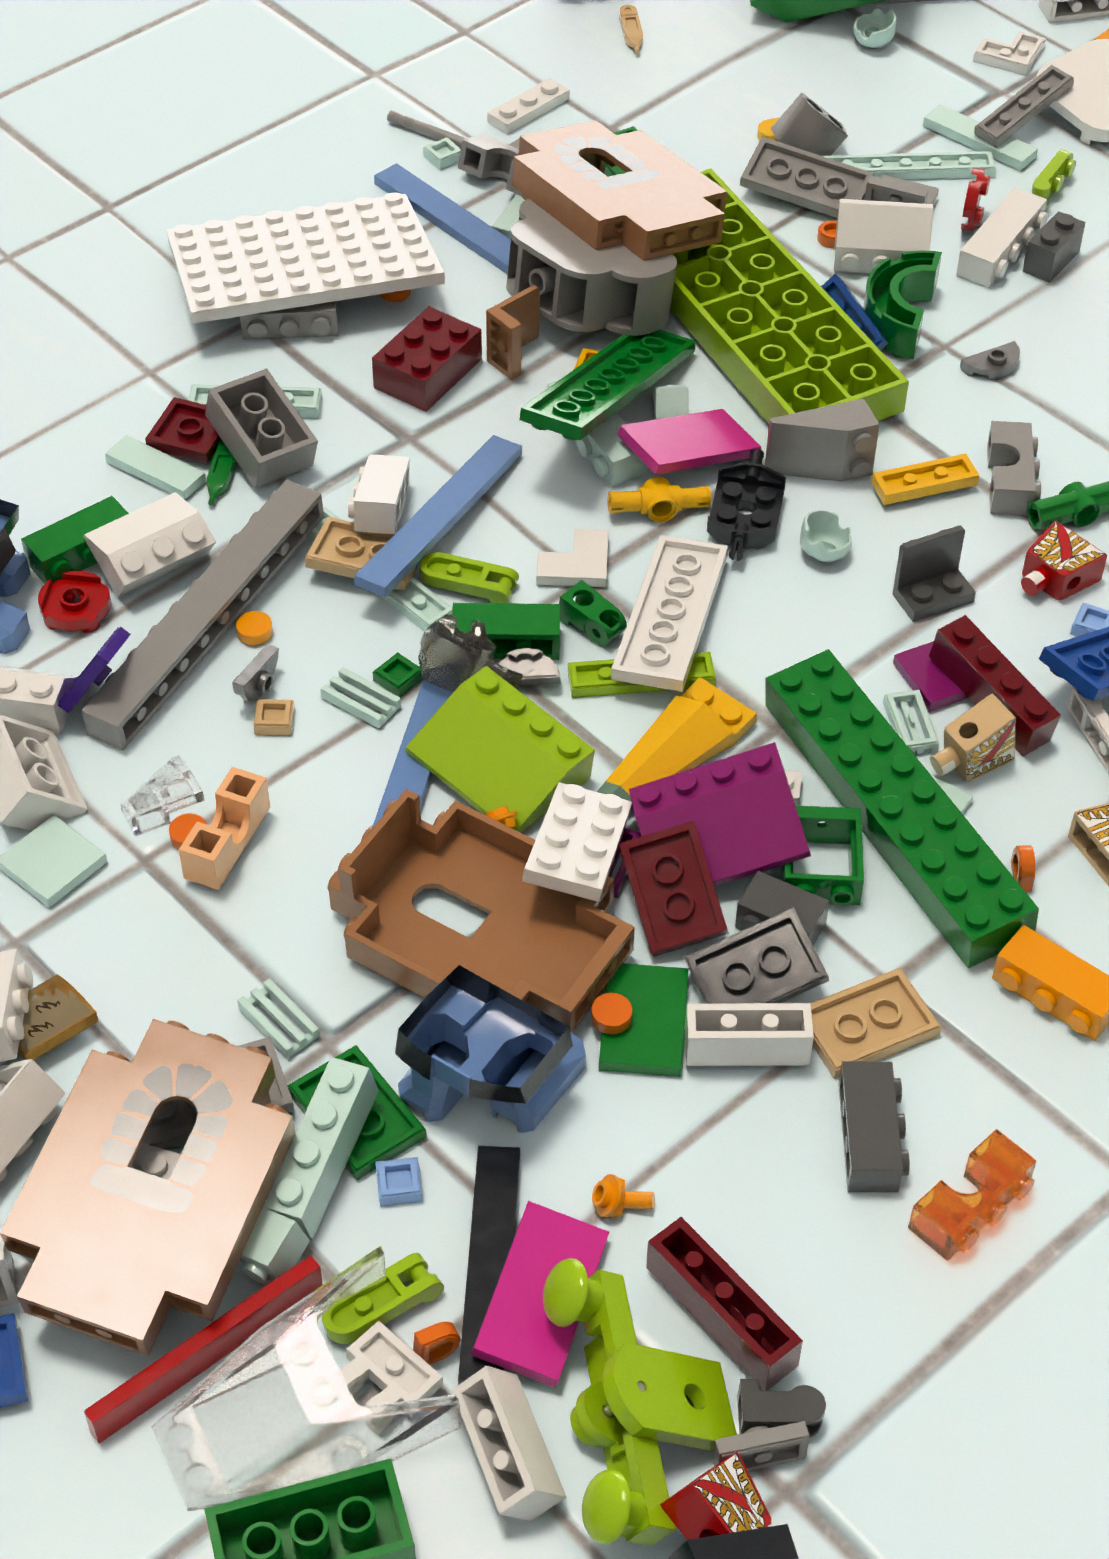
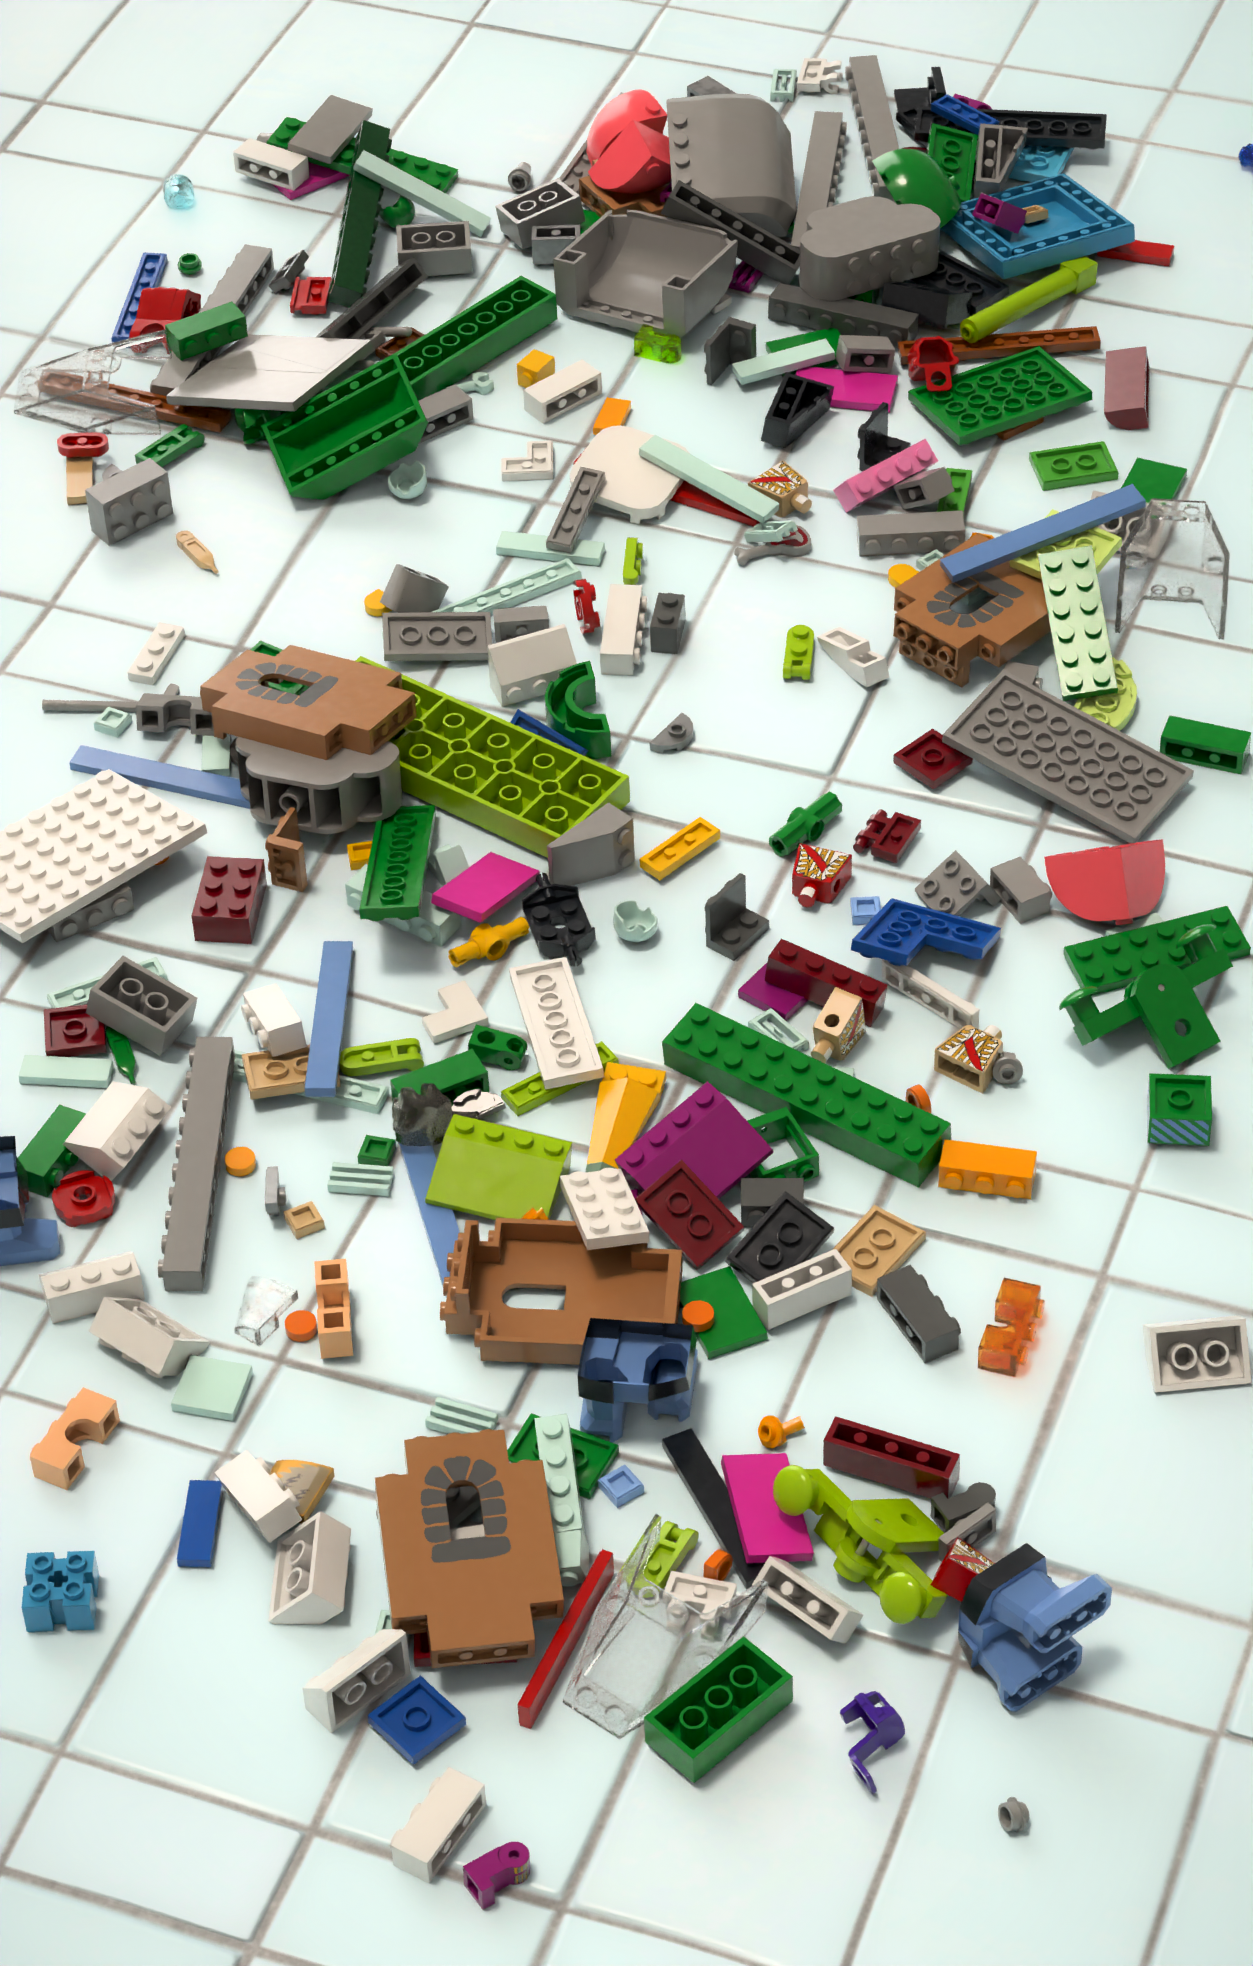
camera: 25 degrees left, 5 degrees down
dark purple plate [58,627,131,713] -> none
orange tile [817,221,837,248] -> none
light grey arch [987,421,1041,516] -> none

